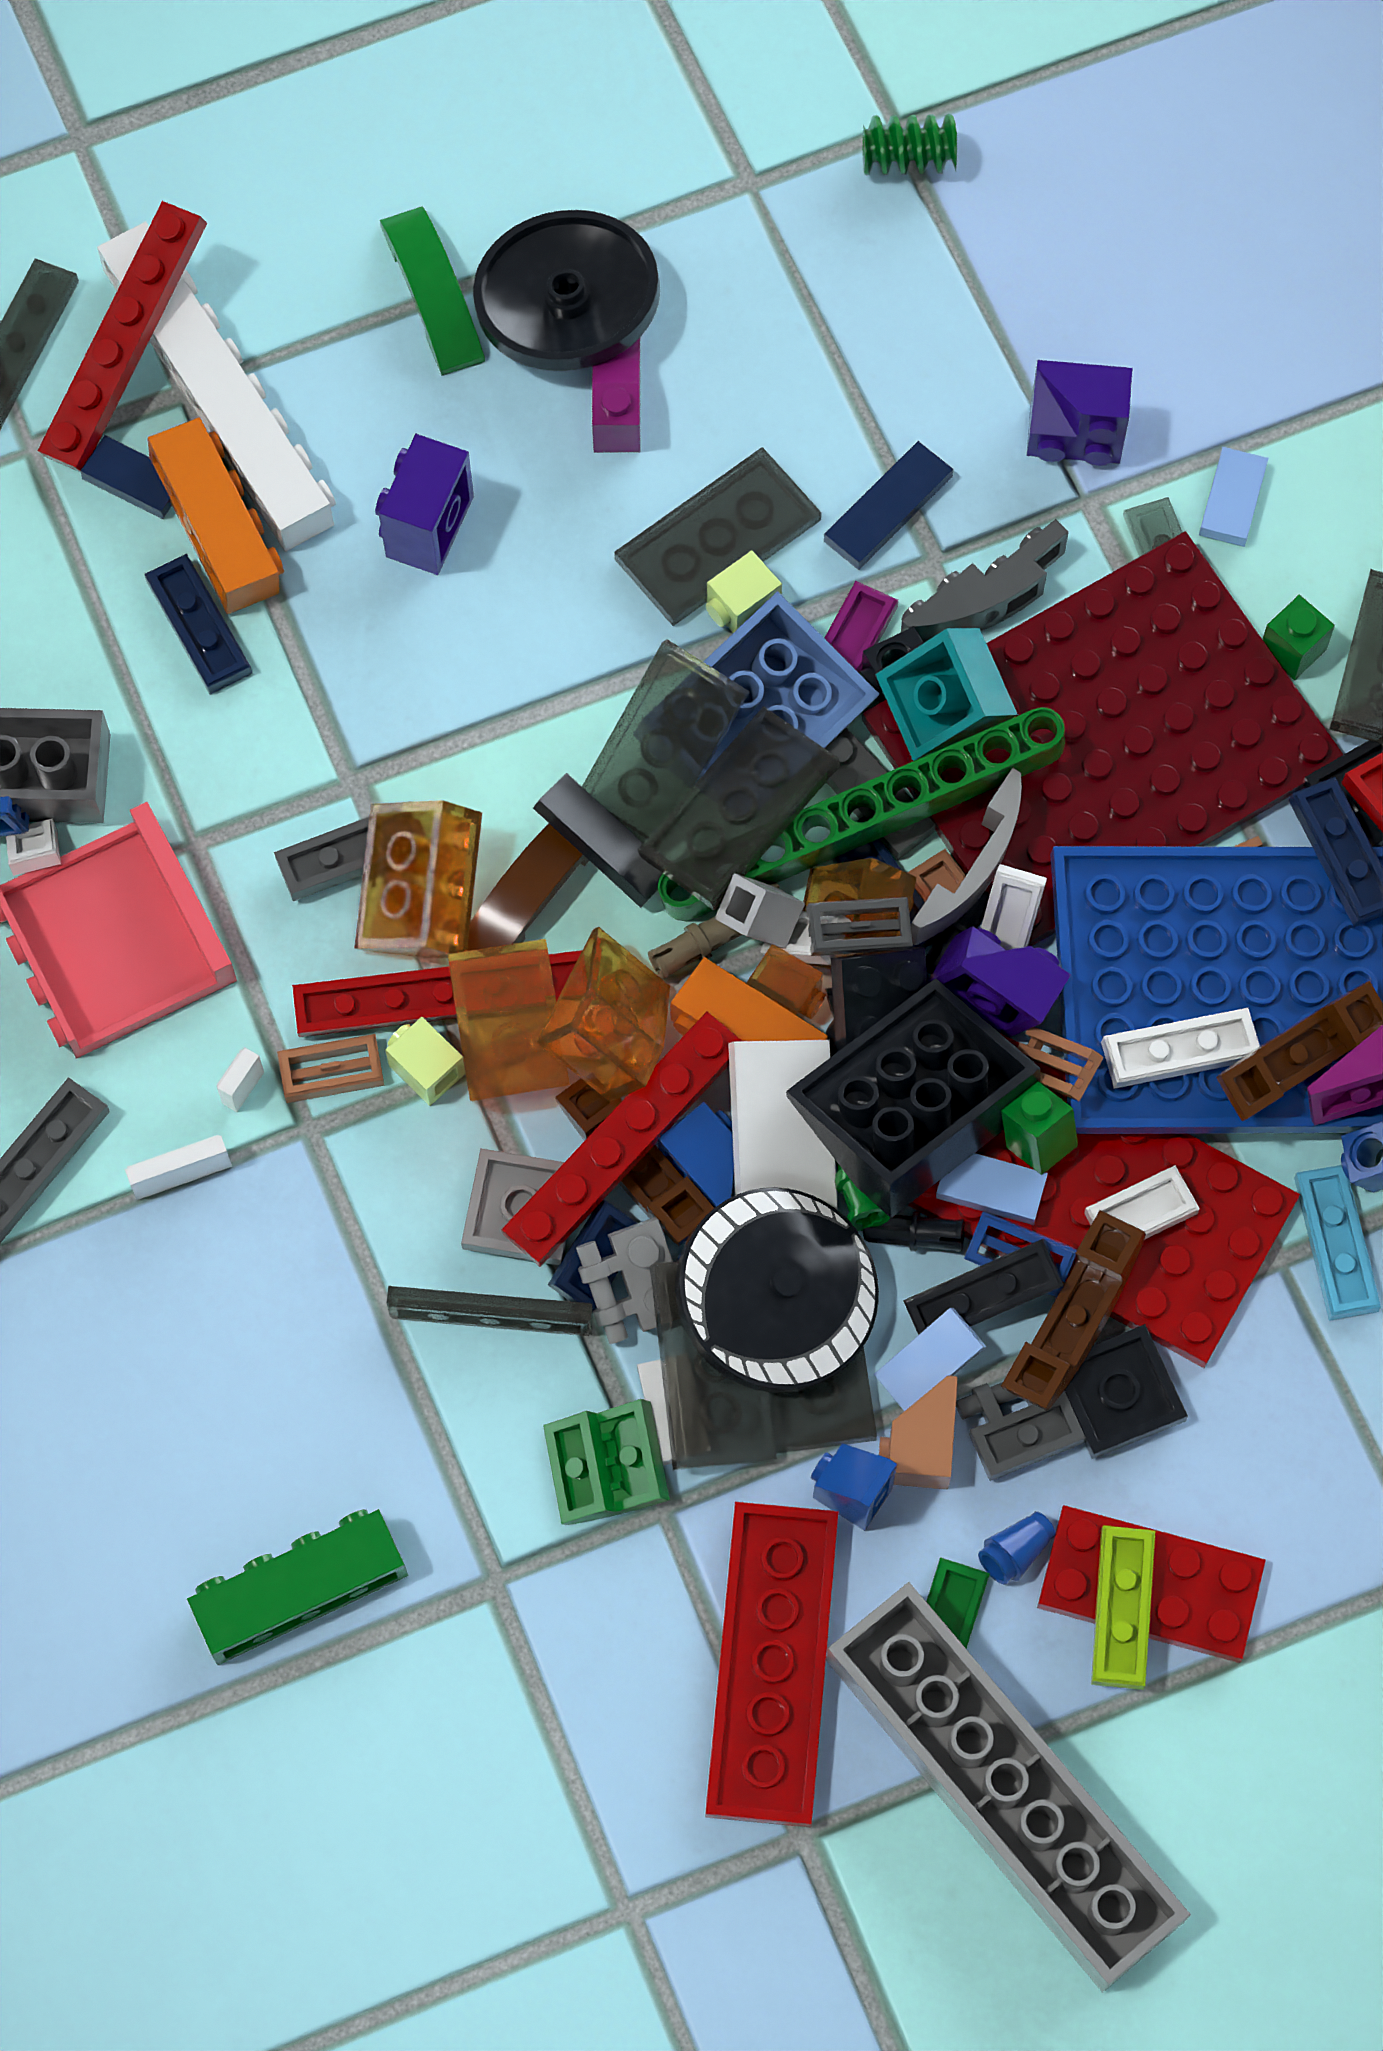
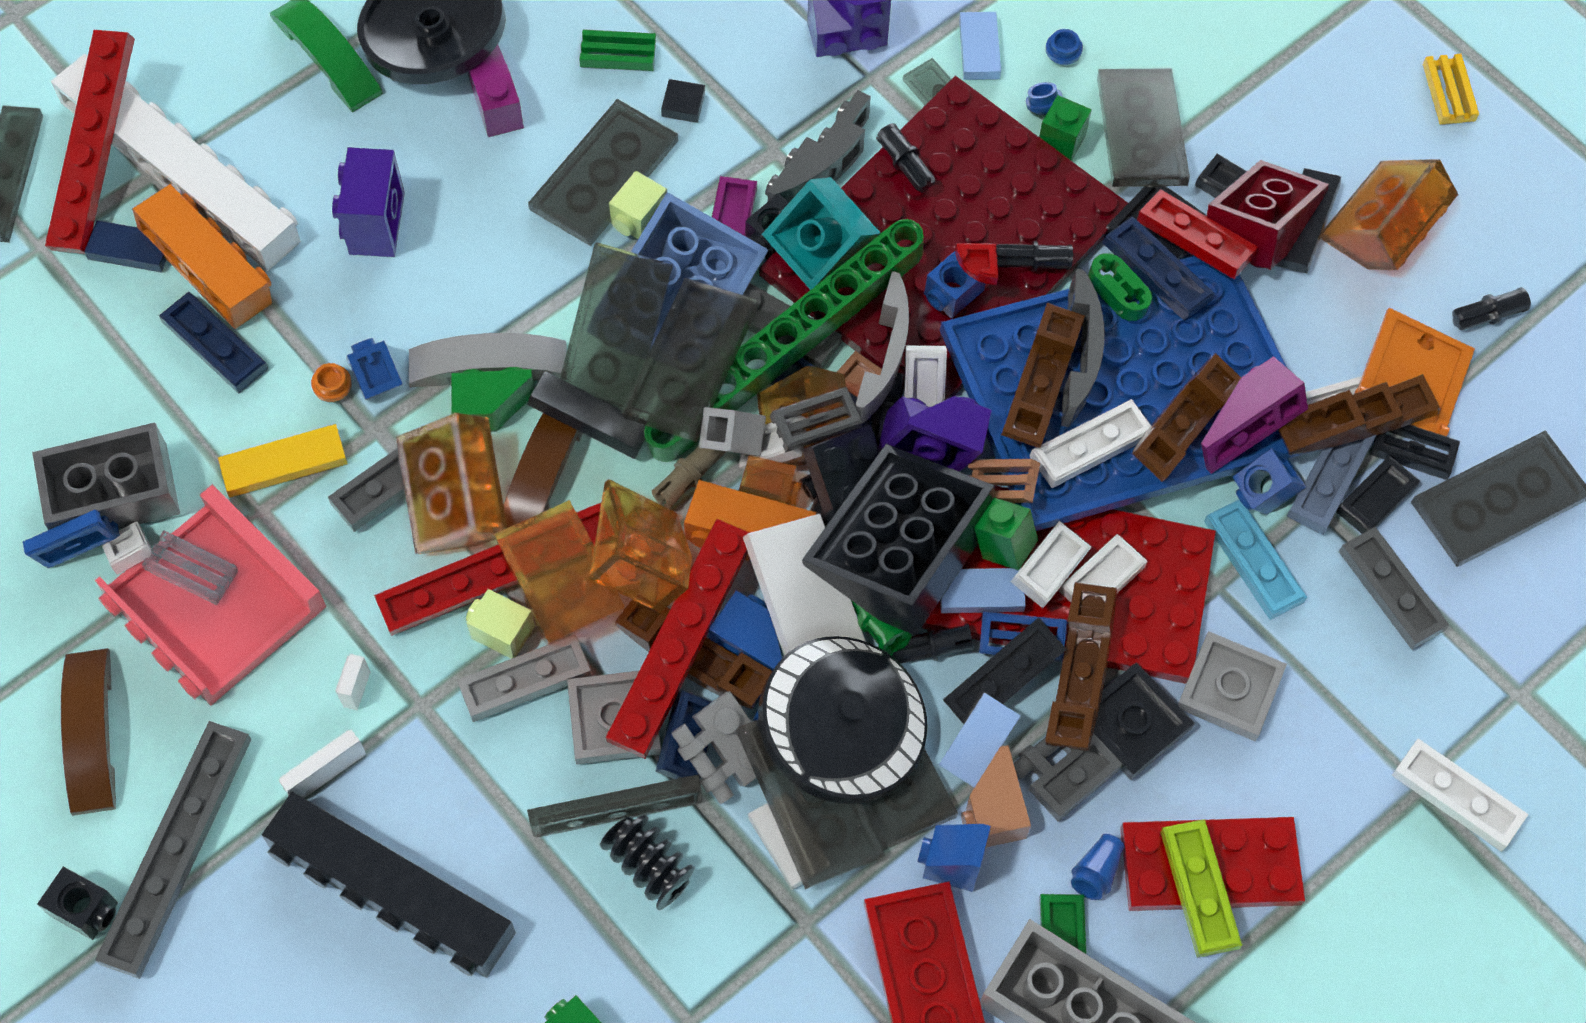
camera: 20 degrees left, 5 degrees down
nougat tile [277,1034,385,1103] -> none
green slope [543,1399,670,1525] -> none
dark blue tile [823,441,954,570] -> none
none -> clear light blue tile [142,530,238,605]
none -> yellow tile [218,424,348,498]
none -> black brick [261,792,516,978]
none -> orange plate [311,363,352,402]
none -> blue bracket [346,338,403,400]
none -> light grey slope [409,333,568,387]
none -> green slope [451,367,535,434]
none -> light grey plate [457,634,591,722]
none -> green tile [579,29,656,71]
none -> black piece [600,814,695,910]
none -> black tile [661,79,705,123]
none -> black axle [876,123,935,193]
none -> blue brick [924,251,986,318]
none -> red tile [955,243,998,285]
none -> black axle [996,241,1073,272]
none -> reddish brown slope [1001,303,1085,448]
none -> white tile [1010,521,1091,608]
none -> blue plate [1026,82,1063,115]
none -> blue plate [1045,29,1083,65]
none -> dark grey slope [1061,269,1105,427]
none -> green beam [1088,253,1152,321]
none -> light grey plate [1178,631,1287,741]

